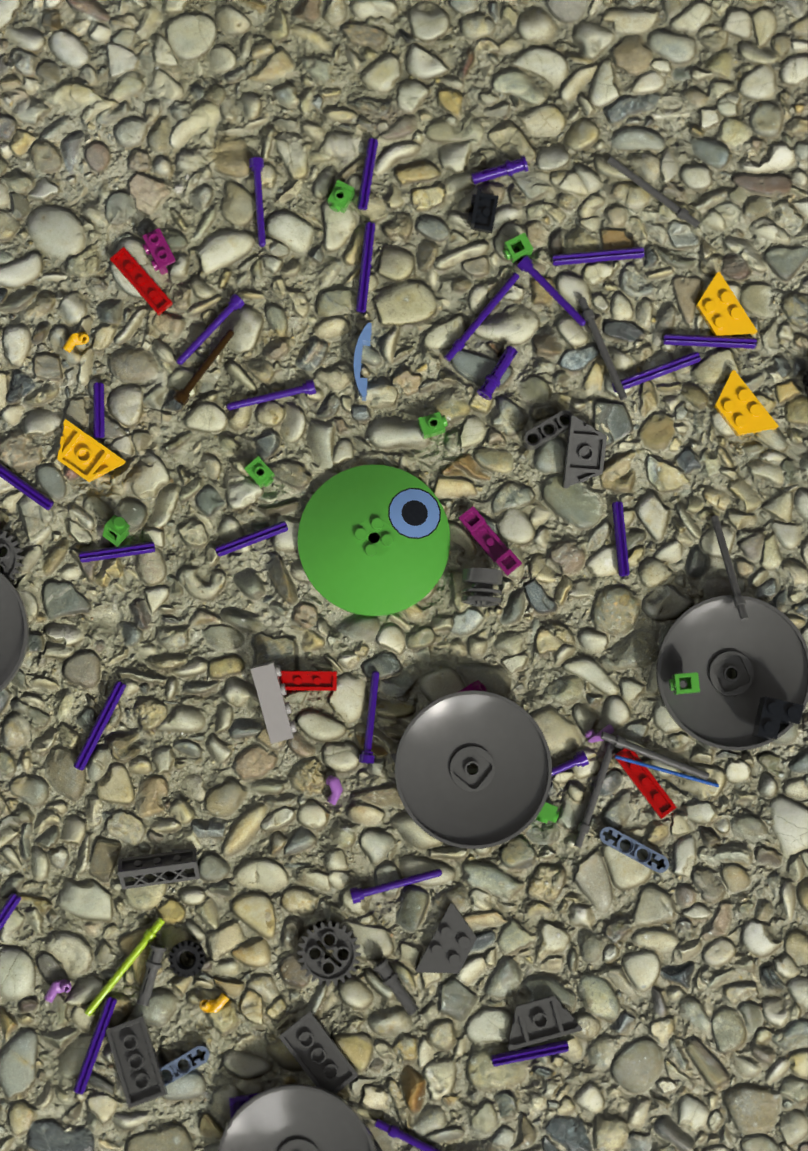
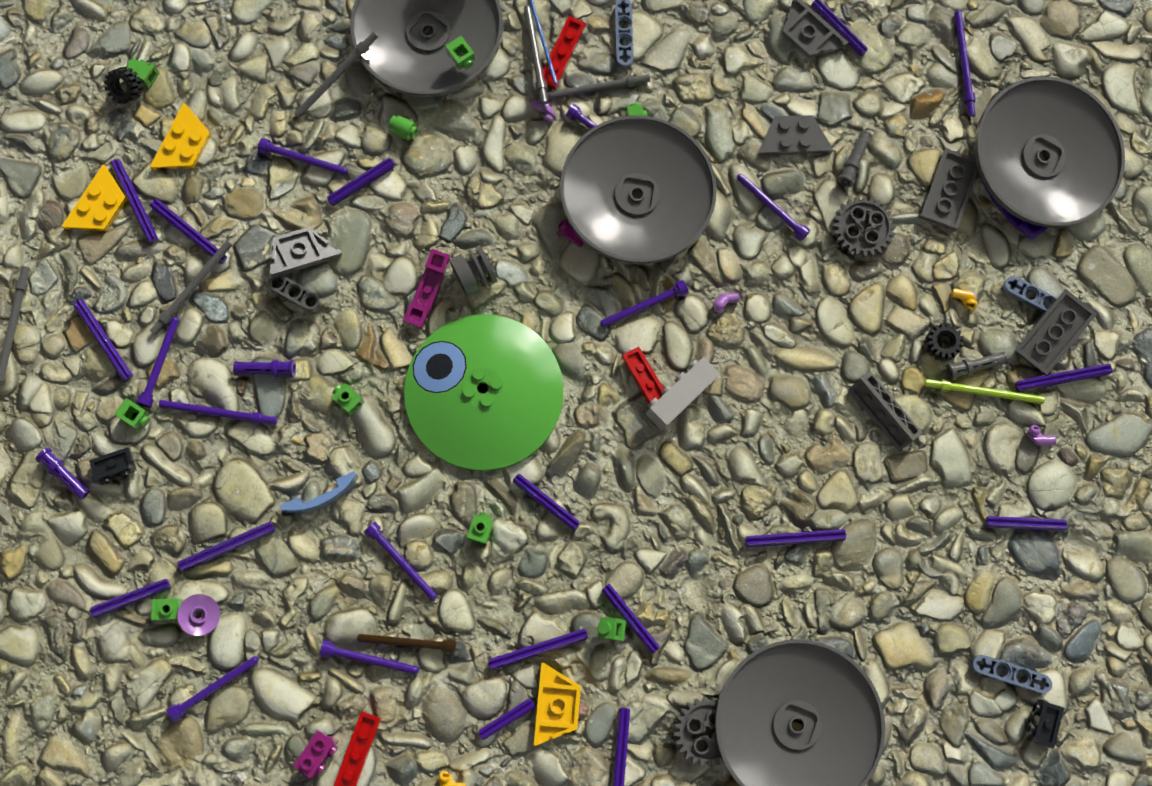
camera: 115 degrees left, 5 degrees down
none -> medium lavender dish [177,594,220,636]
none -> dark purple piece [258,138,348,175]
none -> bright green brick [388,116,418,141]
none -> dark purple axle [488,629,588,670]

